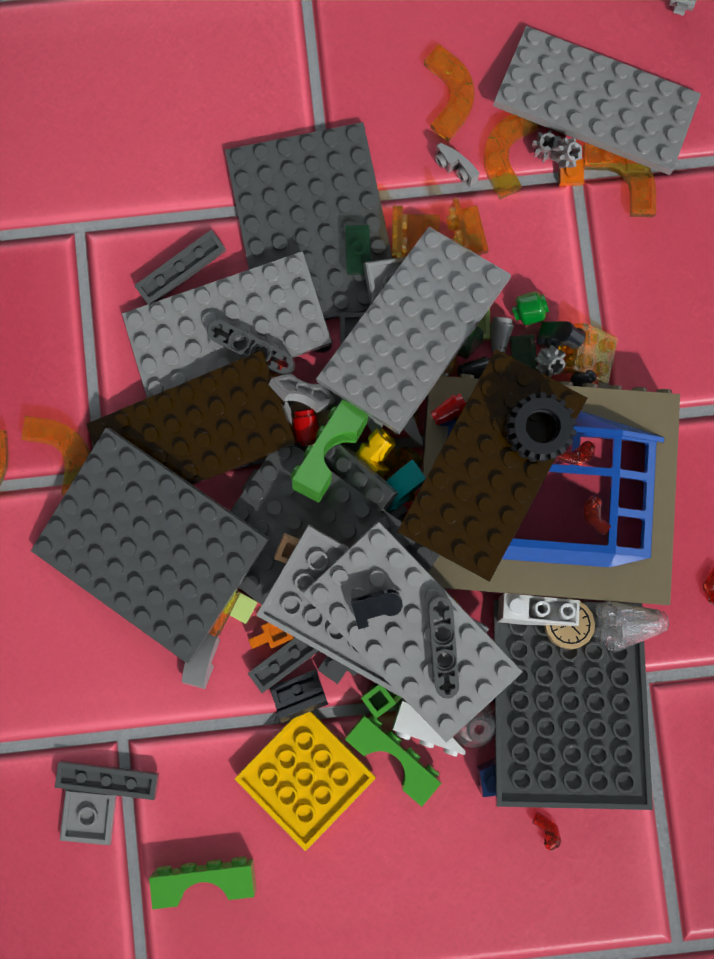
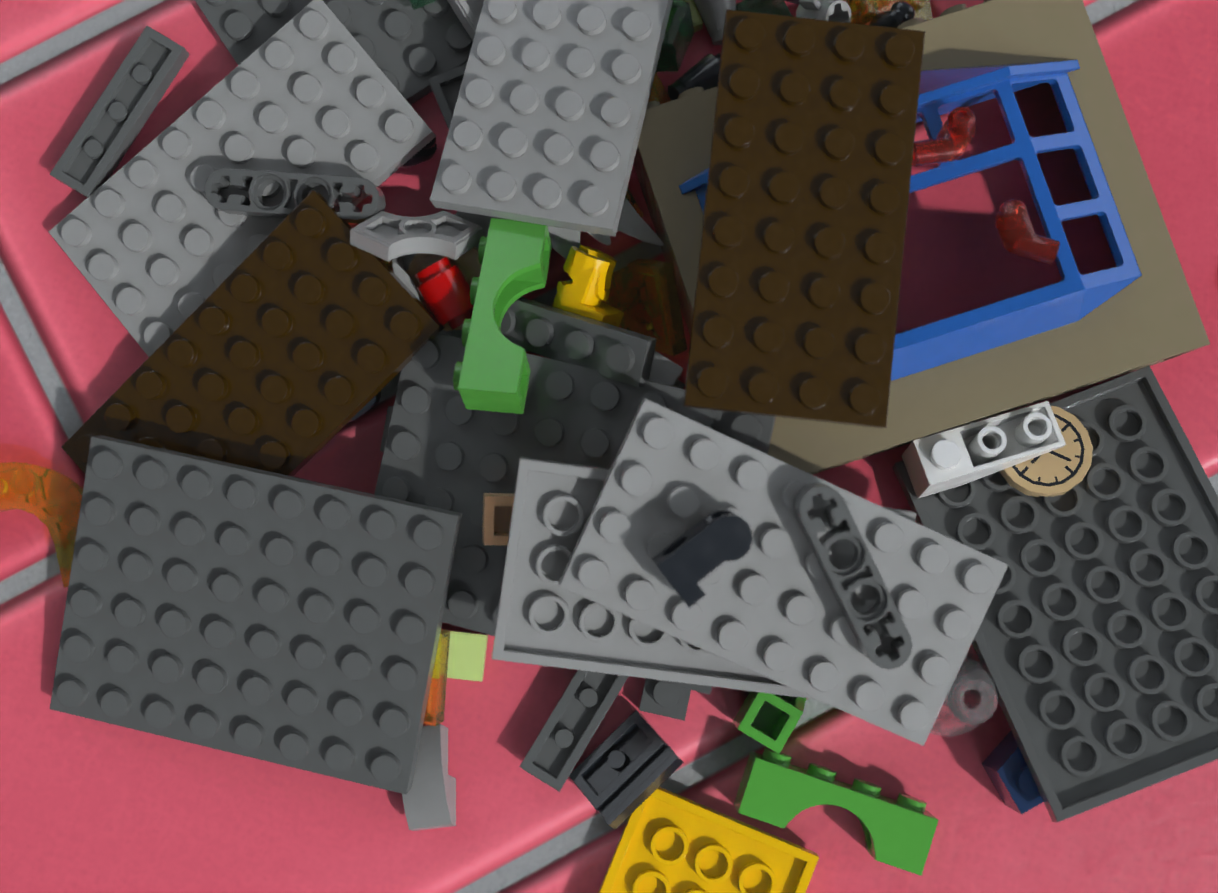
camera: 20 degrees left, 0 degrees up
orange plate [248,623,294,649] -> none
teal slope [386,459,426,513] -> none
white slope [392,698,466,757] -> none
red cone [430,393,466,426] -> none
black tyre [505,392,577,462] -> none
clear red arm [532,812,561,851] -> none
clear cone [594,601,669,652] -> none

